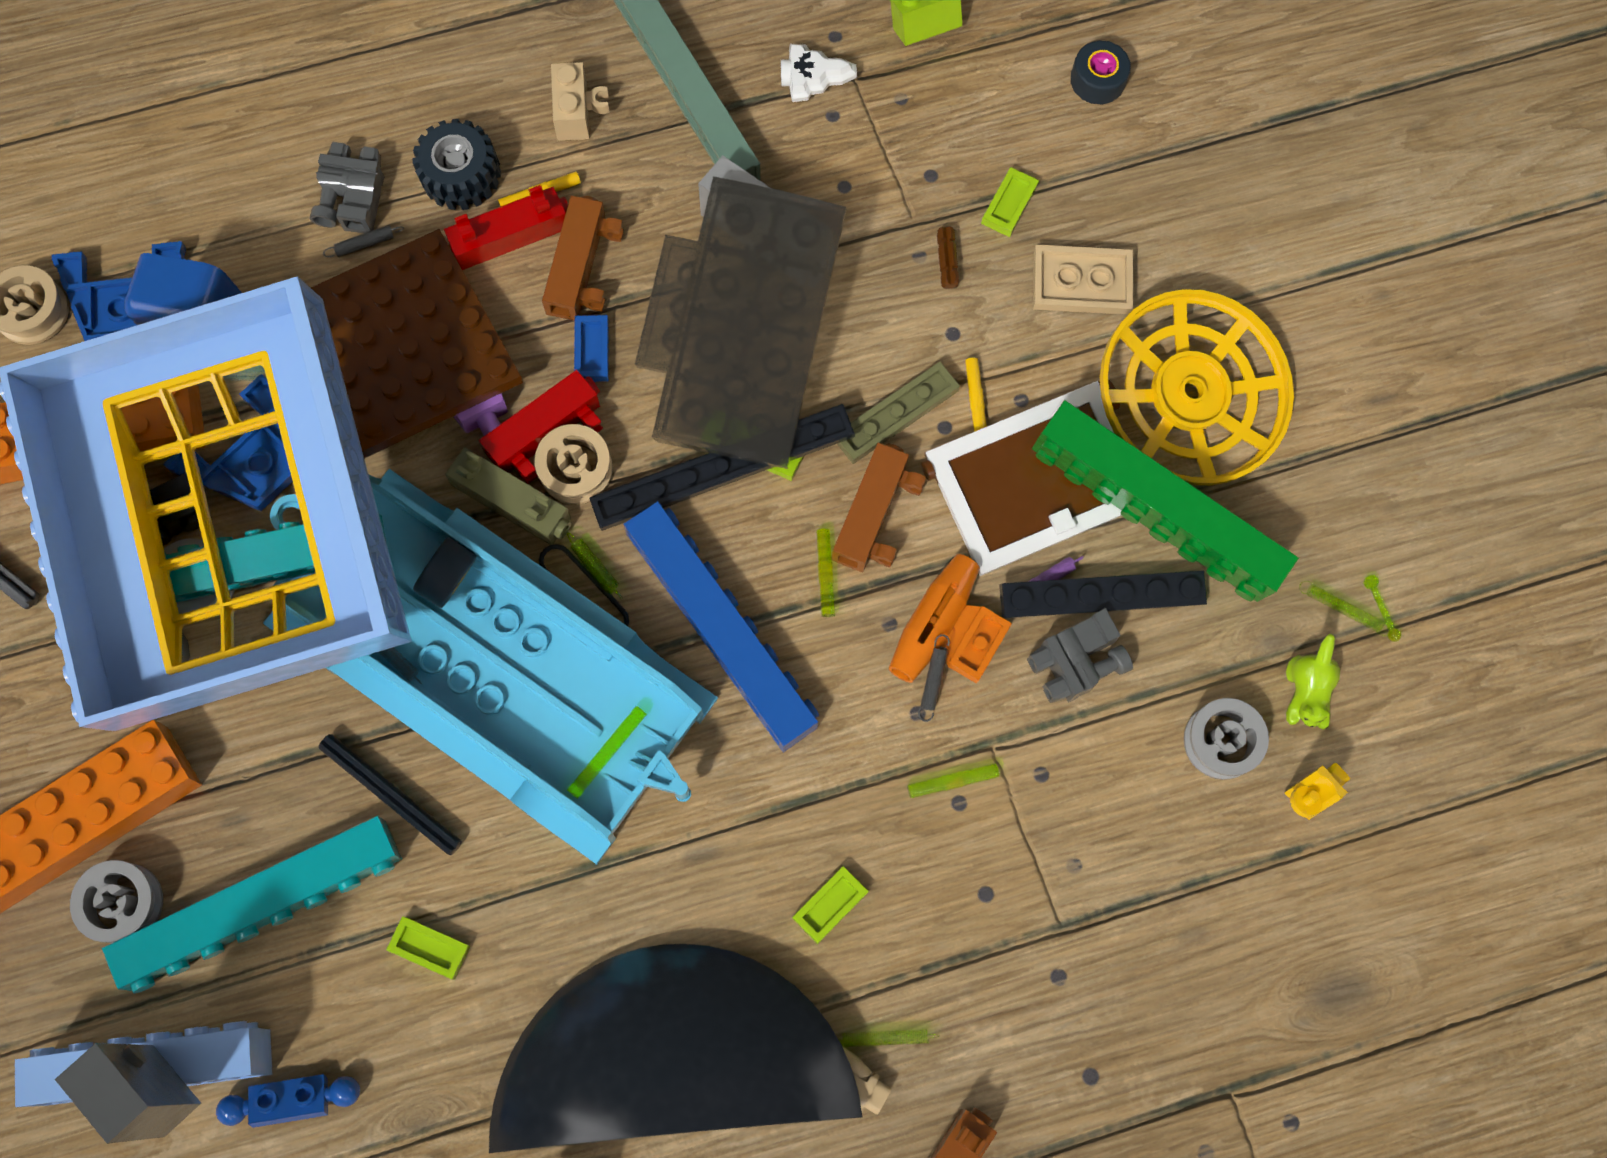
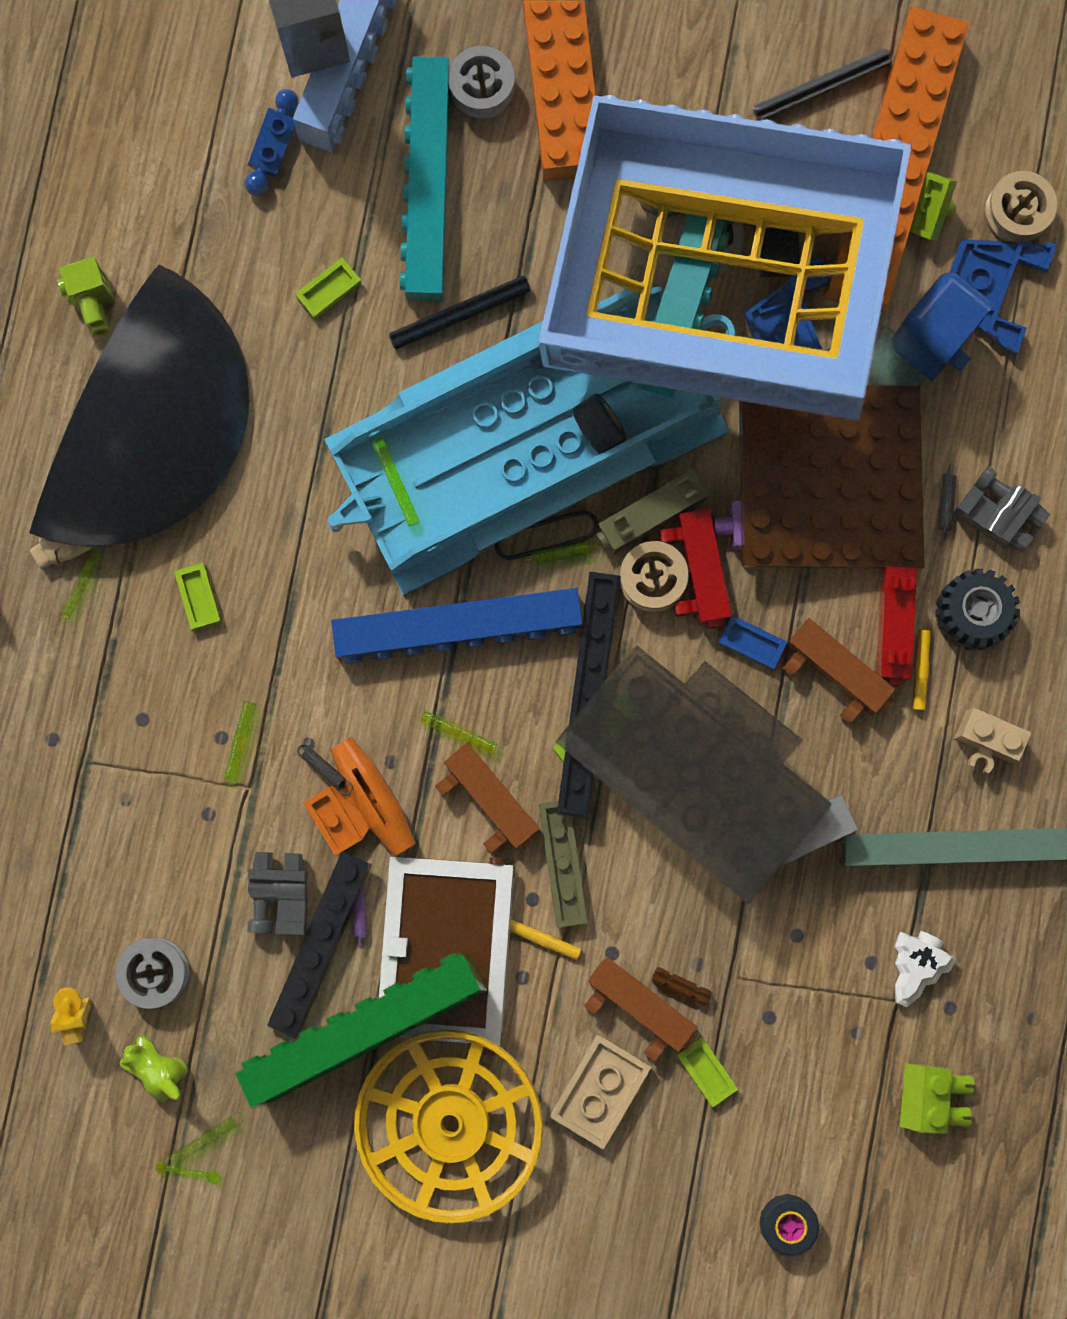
camera: 120 degrees right, 10 degrees up
none -> dark orange brick [584,956,698,1062]

